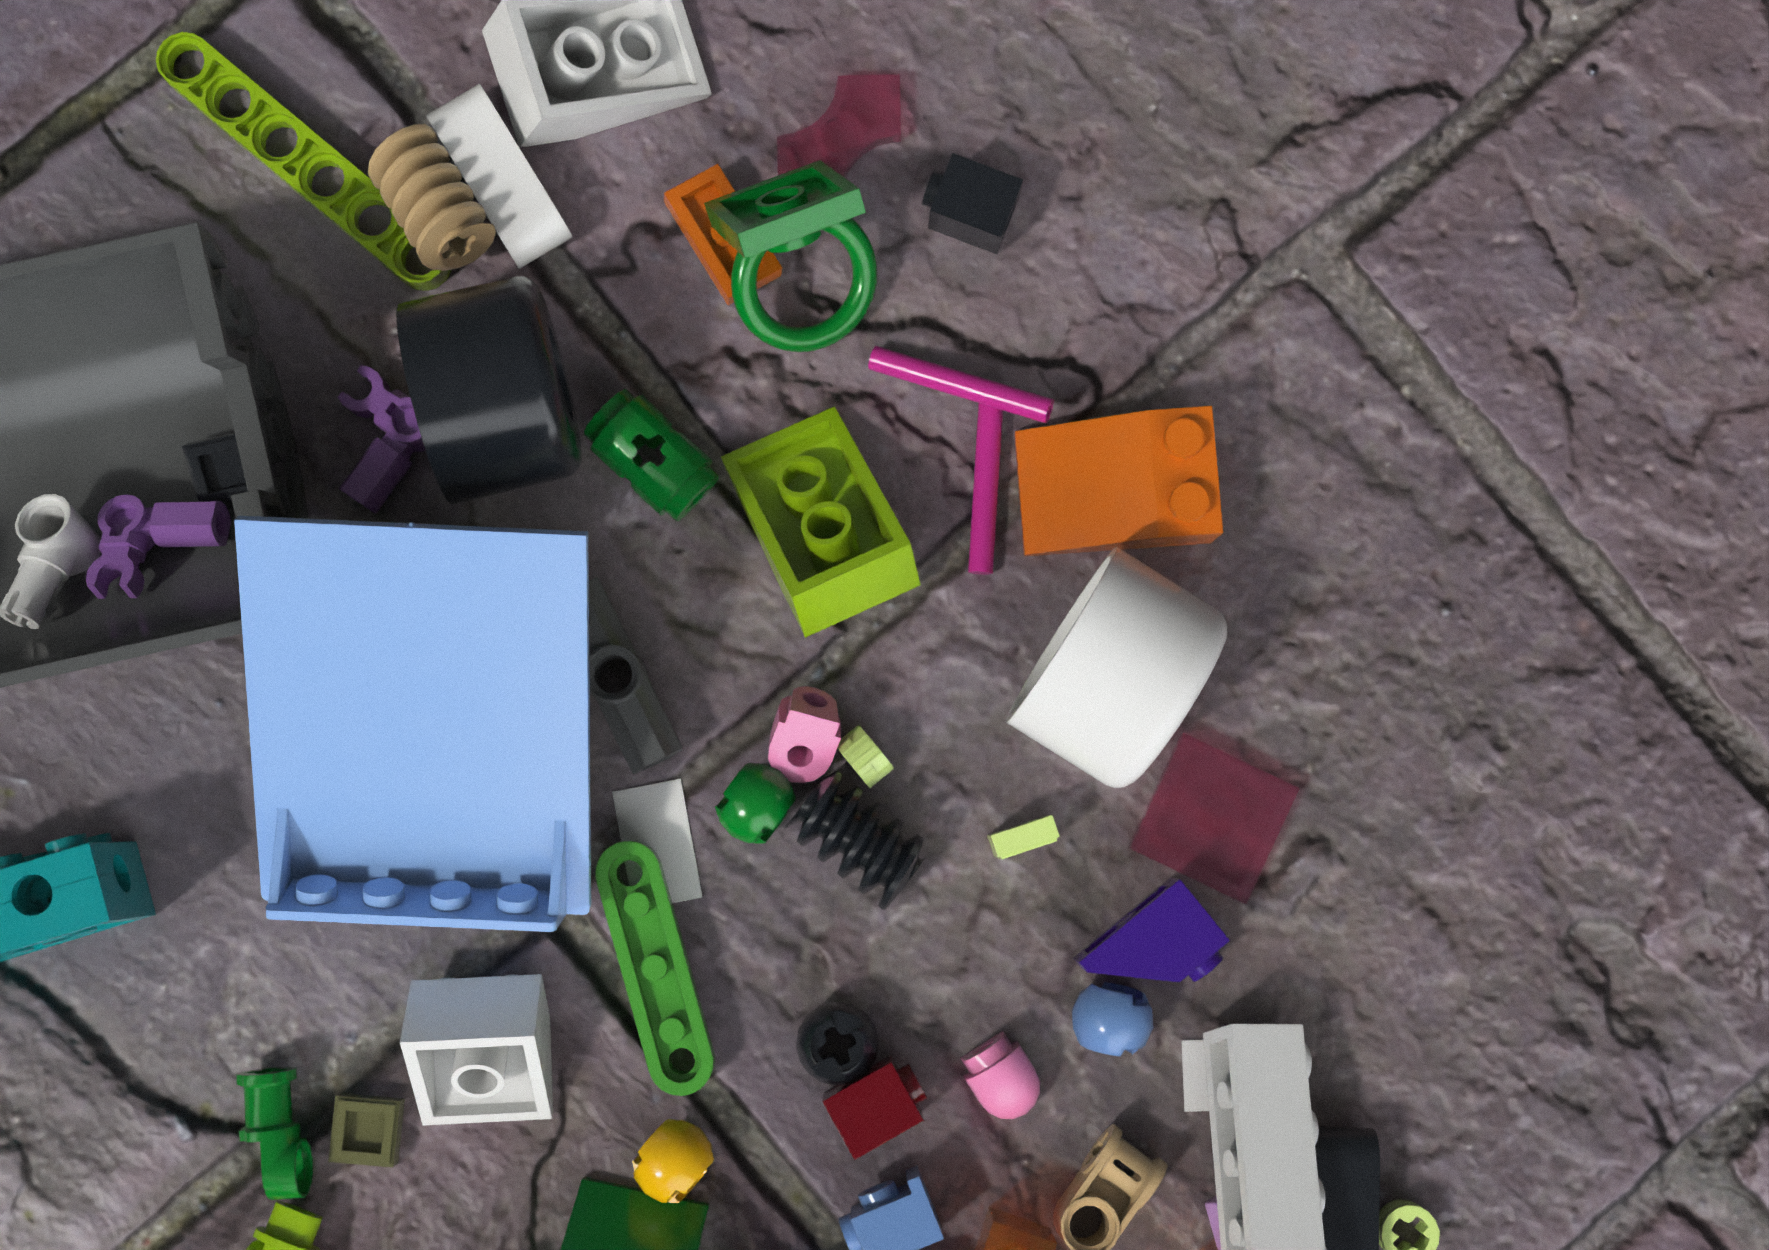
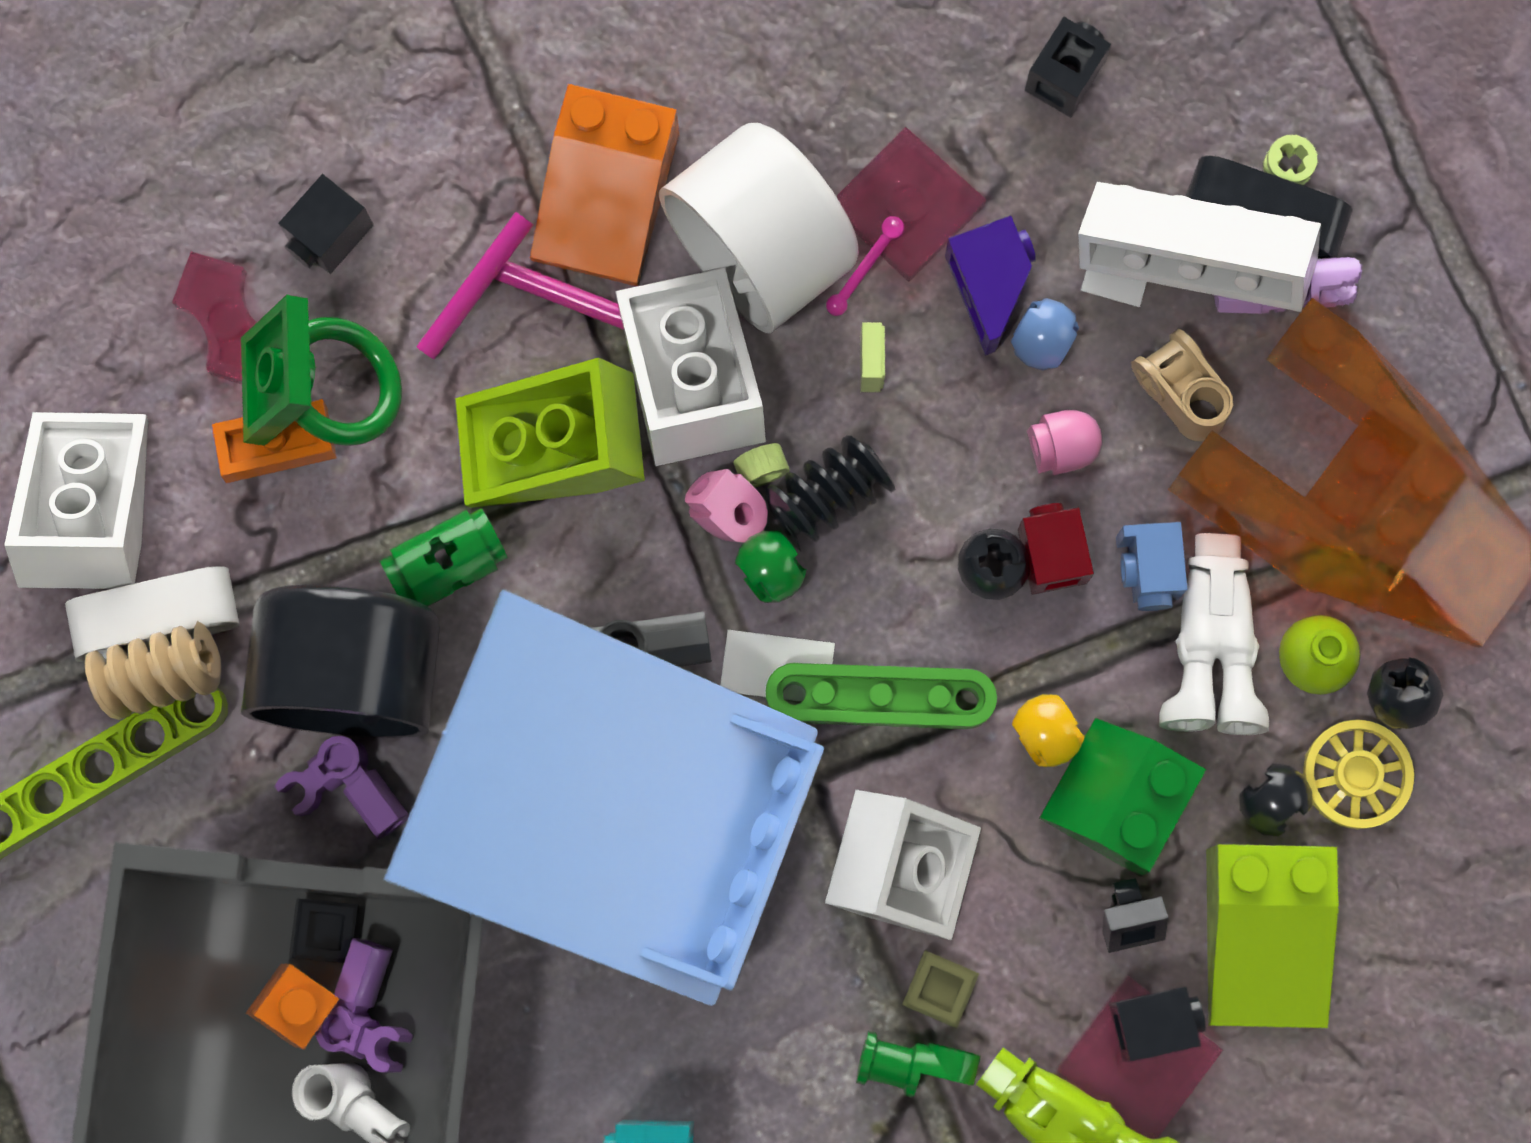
camera: 65 degrees left, 5 degrees down
none -> orange brick [246,964,339,1050]
none -> white slope [616,268,766,466]
none -> dark pink hinge [826,216,905,316]
none -> black brick [1024,17,1112,118]

